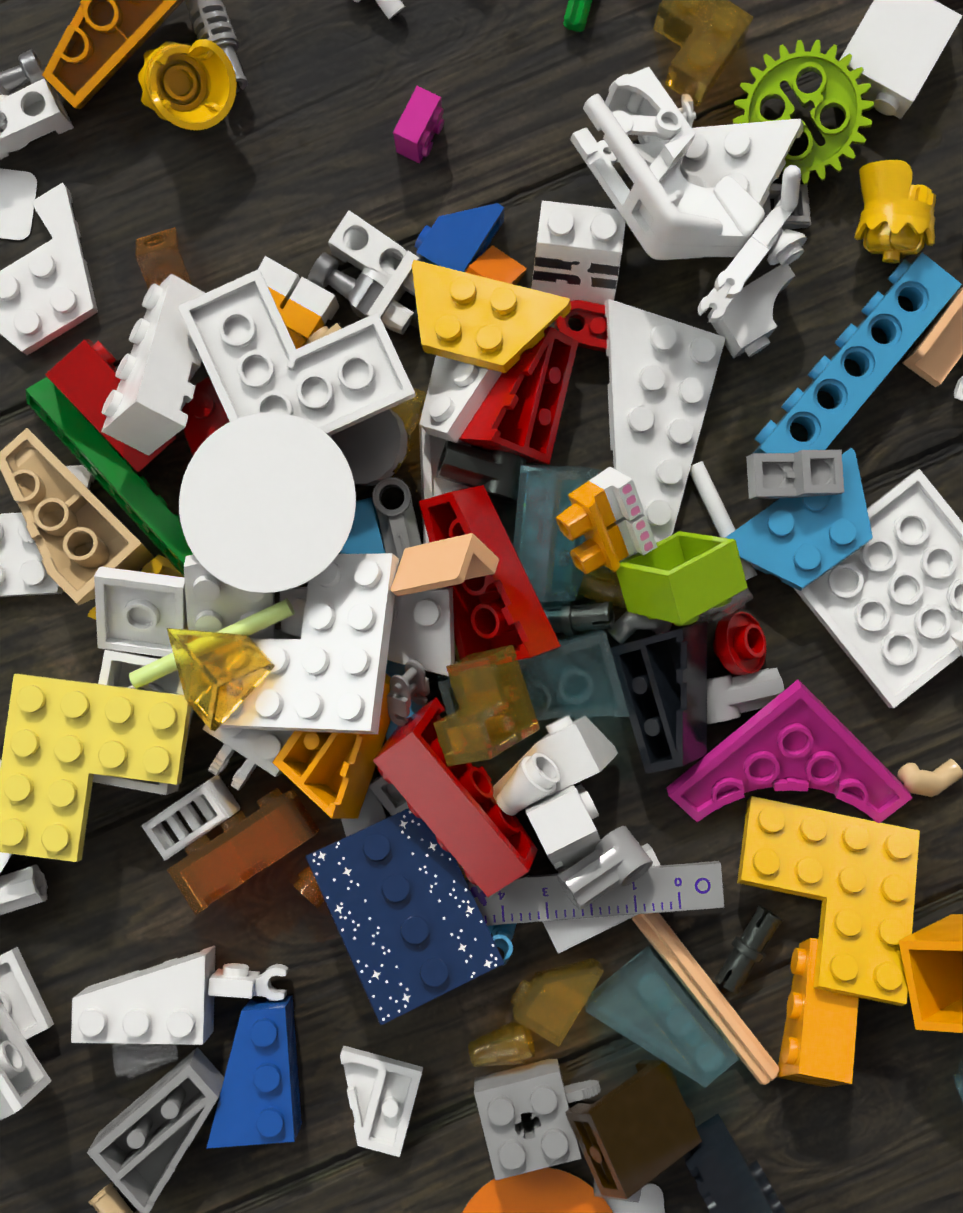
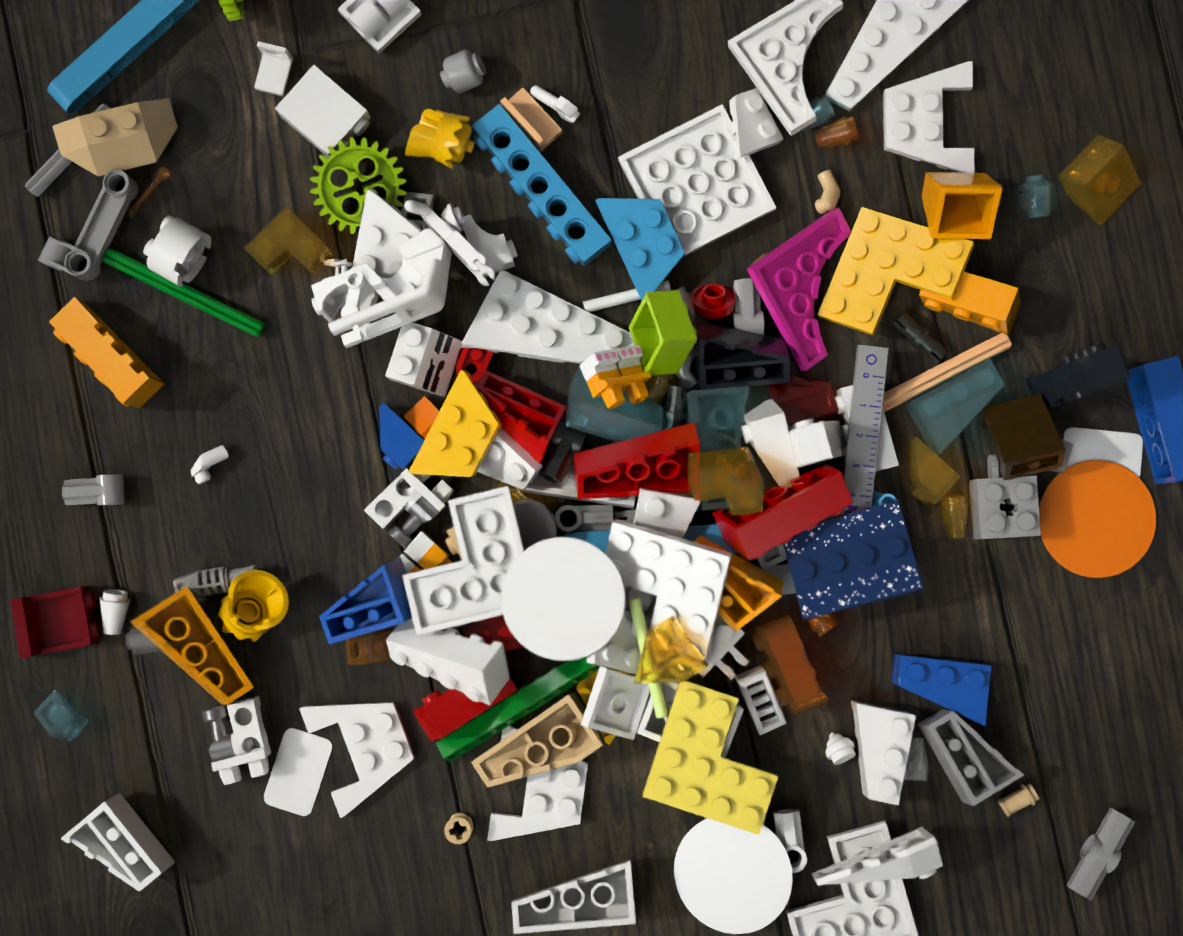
camera: 85 degrees left, 0 degrees up
white plate [208,963,289,1001] -> none
white wing [340,1046,423,1157] -> none
light grey piece [387,660,430,726] -> none
light nougat panel [390,533,499,596] -> none
dark pink piece [393,86,445,164] -> none
white cone [496,753,560,816] -> none
light grey piece [558,826,653,911] -> none
light grey slope [746,450,844,499] -> none
none -> blue wedge [319,556,412,644]
none -> clear red wing [767,377,839,427]
none -> white plate [825,732,856,765]

